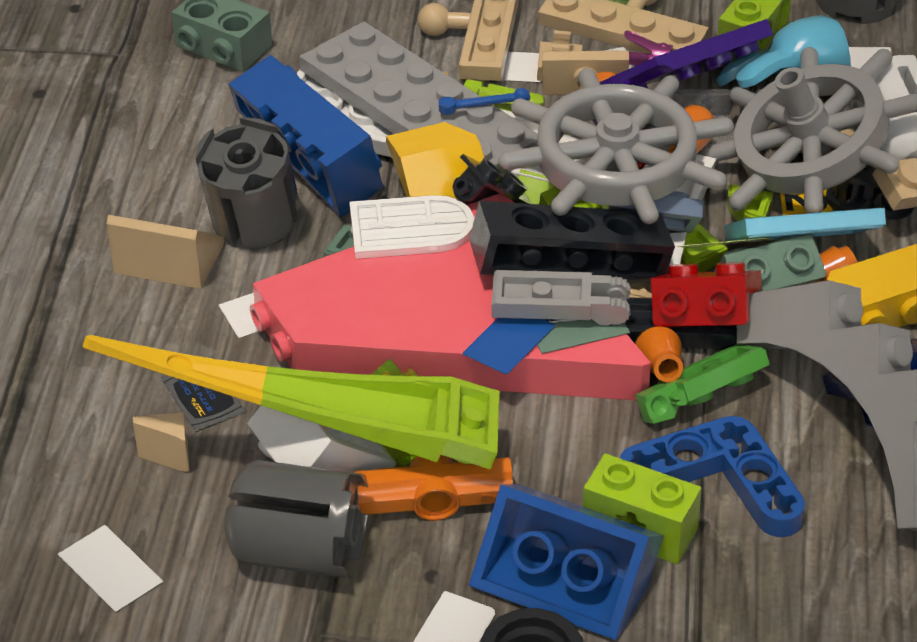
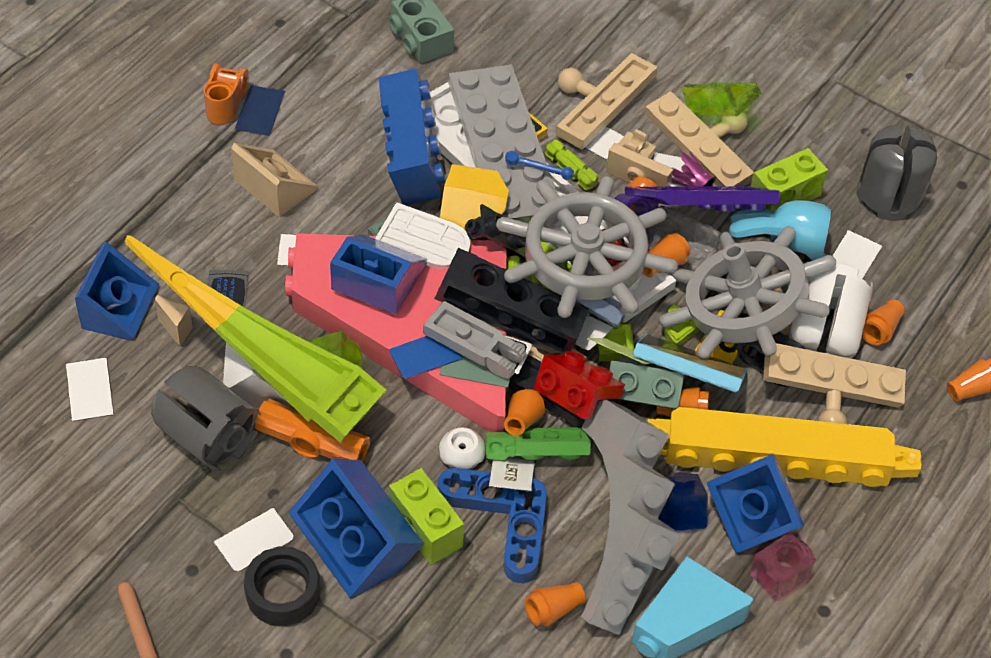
camera: 25 degrees right, 10 degrees up
dark grey cylinder [195,117,301,249] -> none
none -> blue slope [75,242,159,341]
none -> orange piece [204,63,249,125]
none -> dark blue sticker [234,85,285,136]
none -> blue slope [330,234,427,314]
none -> white plate [439,427,485,470]
none -> white sticker [489,458,534,491]
none -> orange cone [524,582,586,626]

